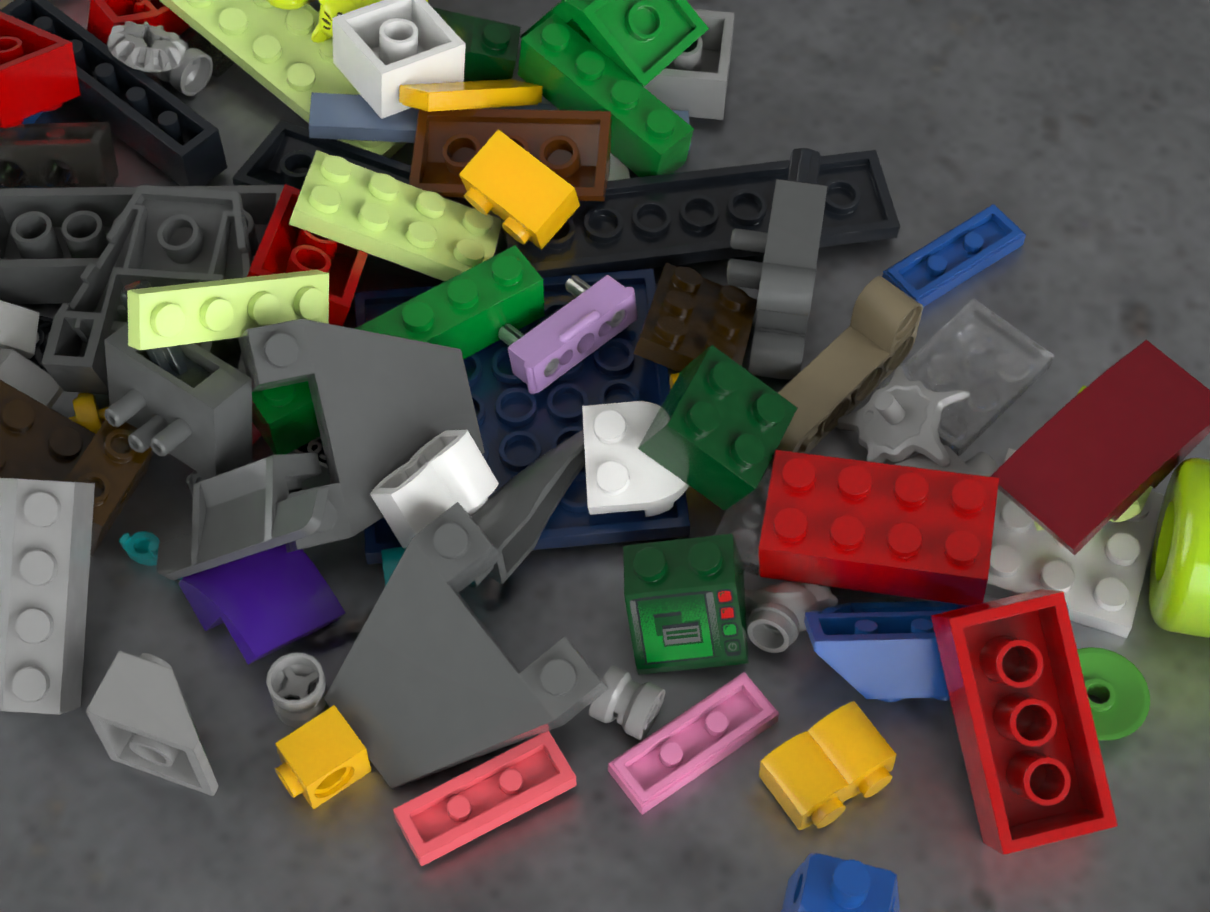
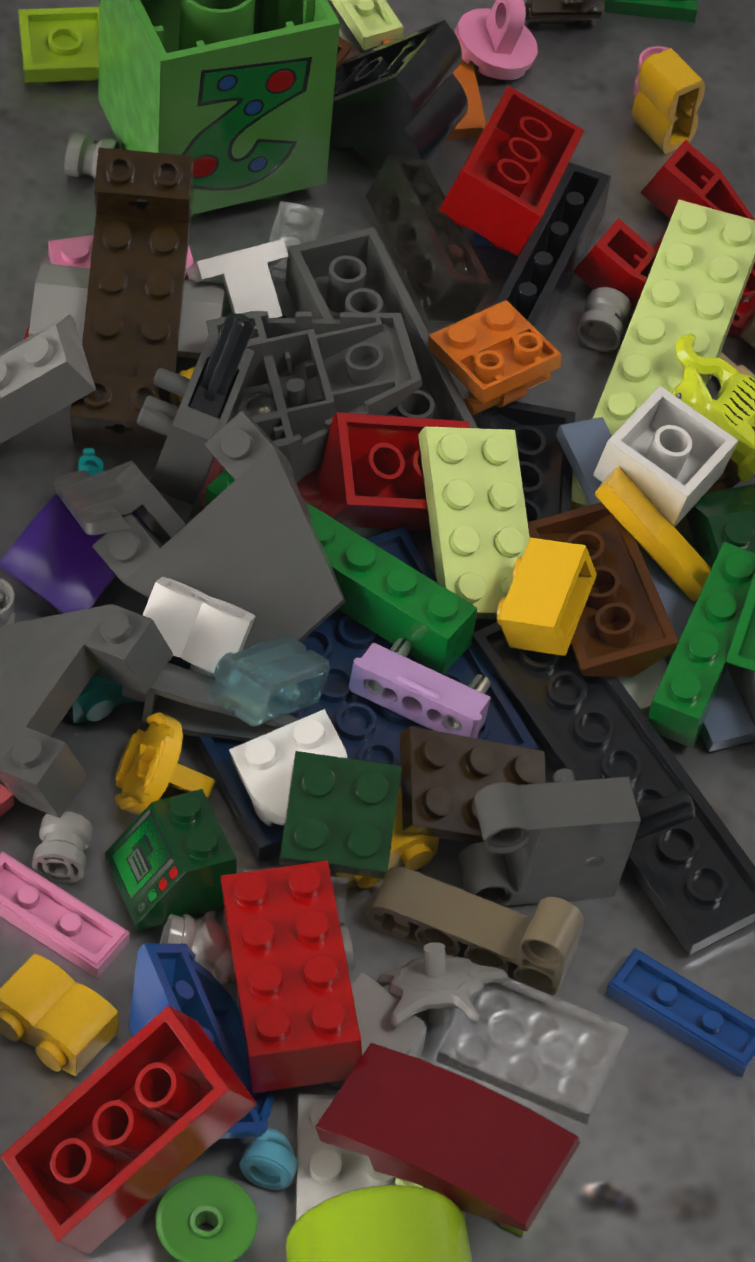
camera: 65 degrees right, 5 degrees down
light grey gear [107,21,186,72] -> none
yellowish green plate [127,270,329,350] -> none
none -> yellow tile [114,712,216,816]
none -> clear light blue brick [211,635,330,727]
none -> orange plate [428,300,562,416]

